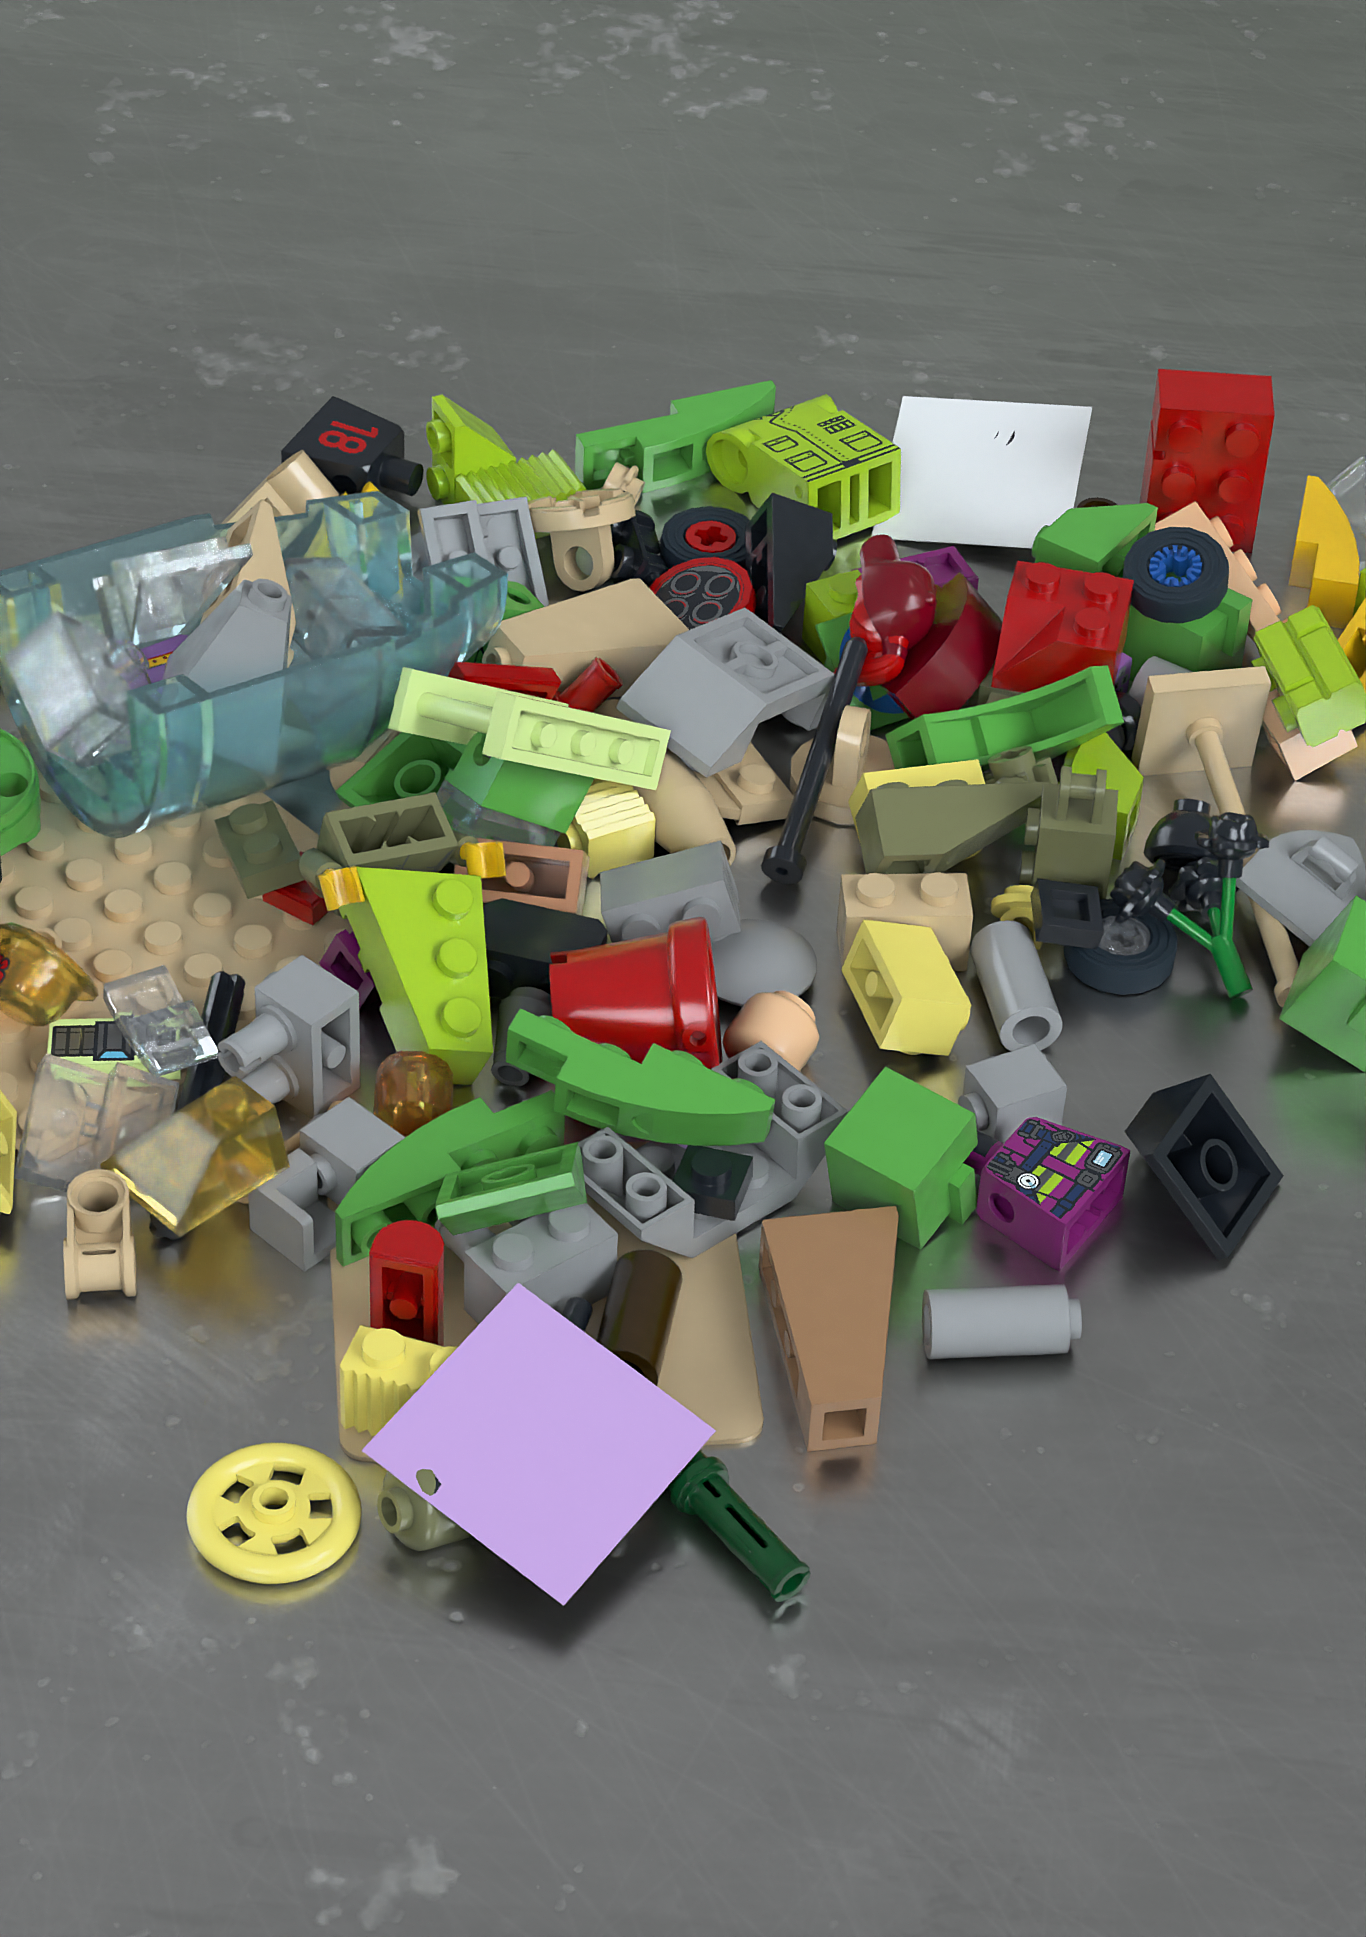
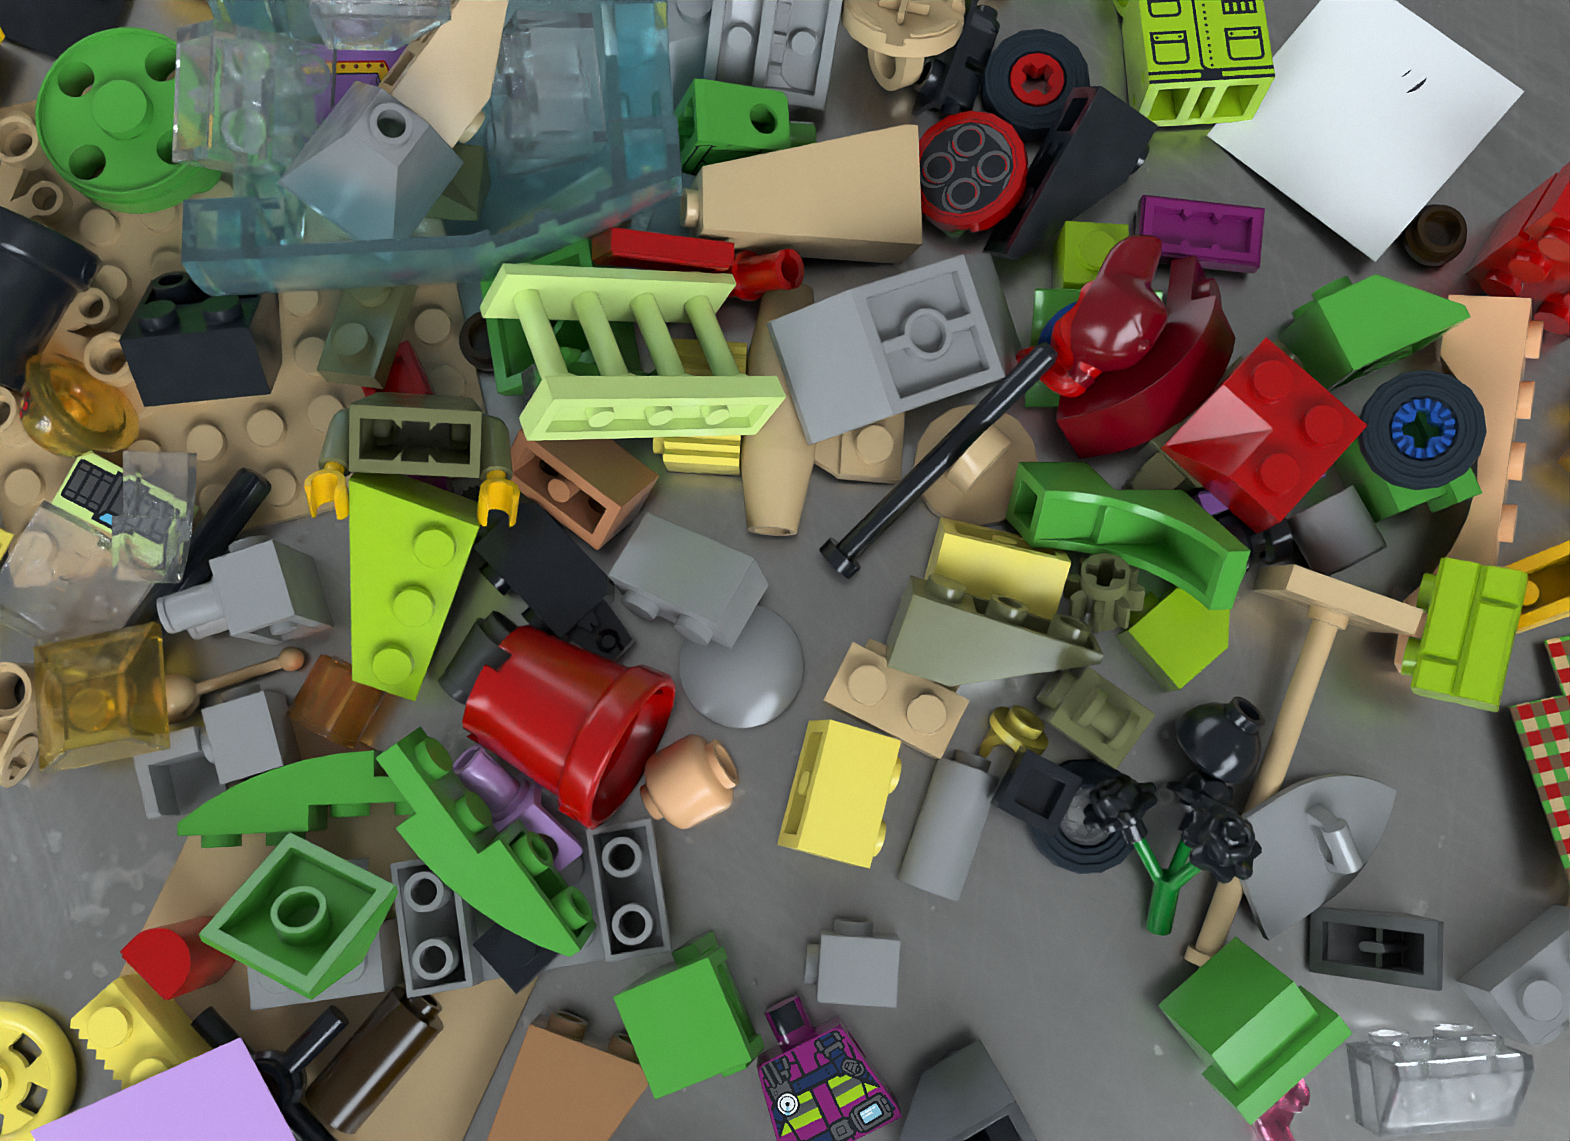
camera: 35 degrees right, 40 degrees up
none -> black slope [119,265,282,407]

